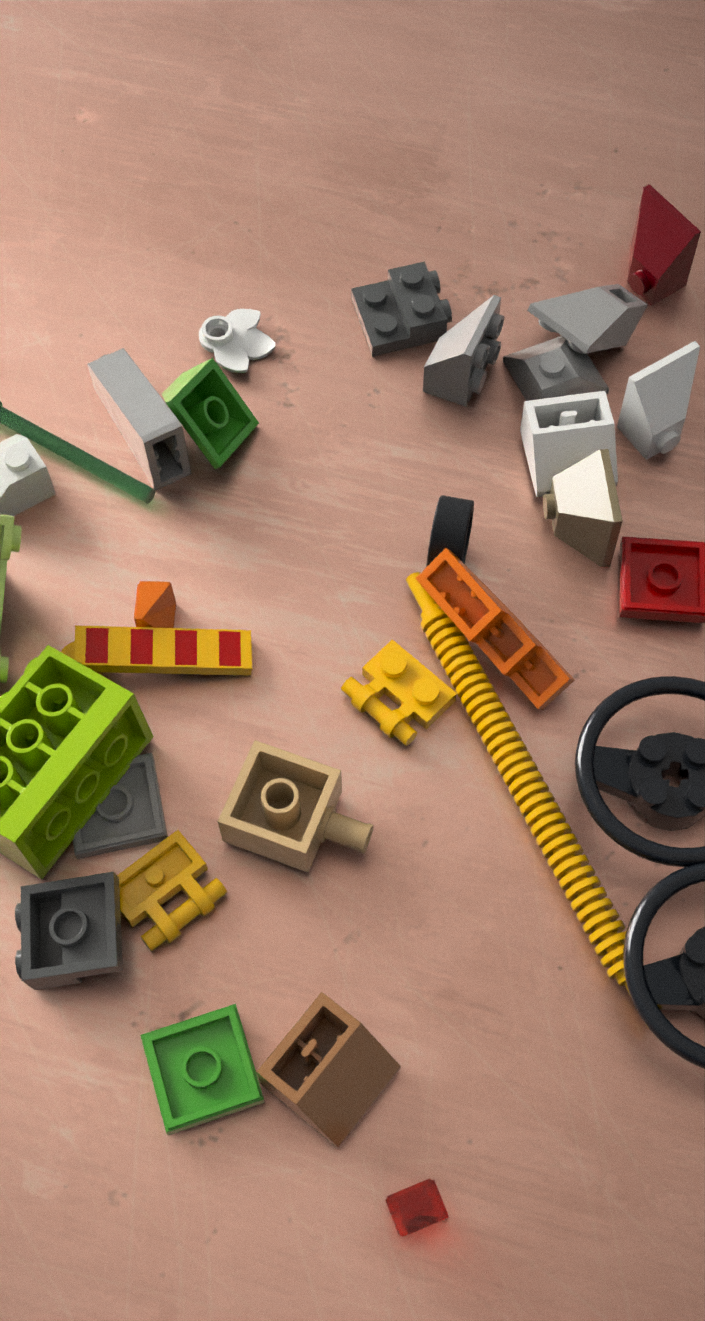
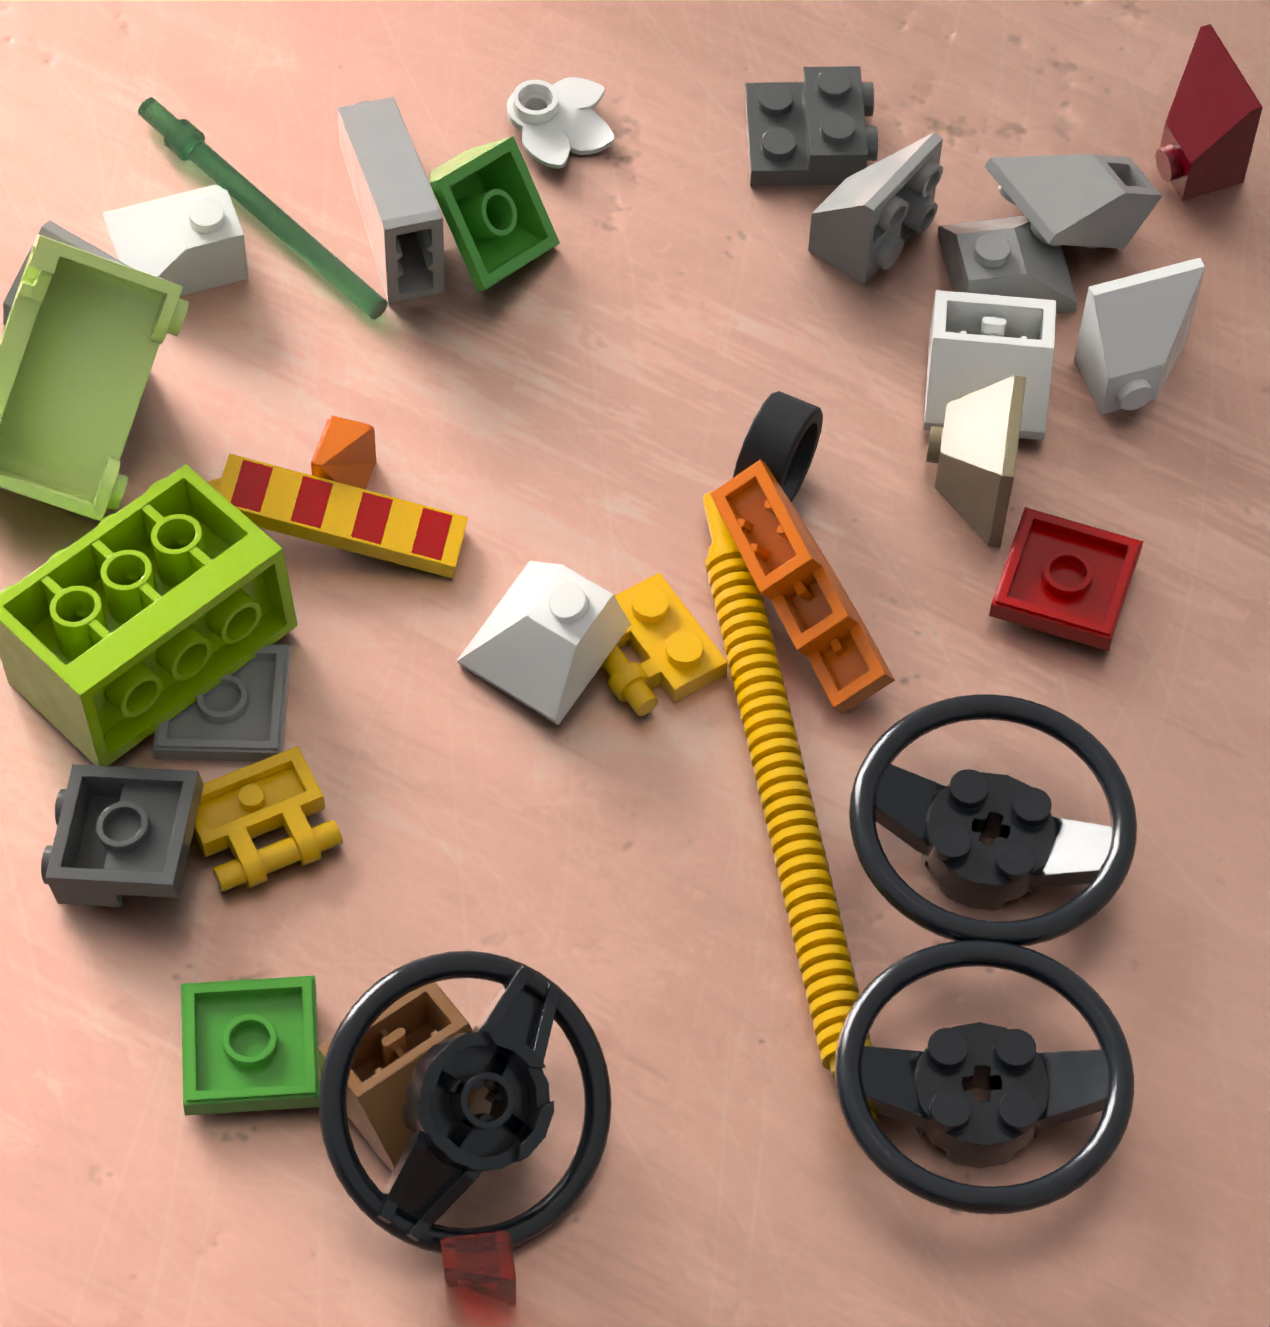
camera: 10 degrees right, 5 degrees down
tan brick [217,740,374,872] -> none
none -> black piece [319,951,612,1256]
none -> white slope [457,561,631,725]

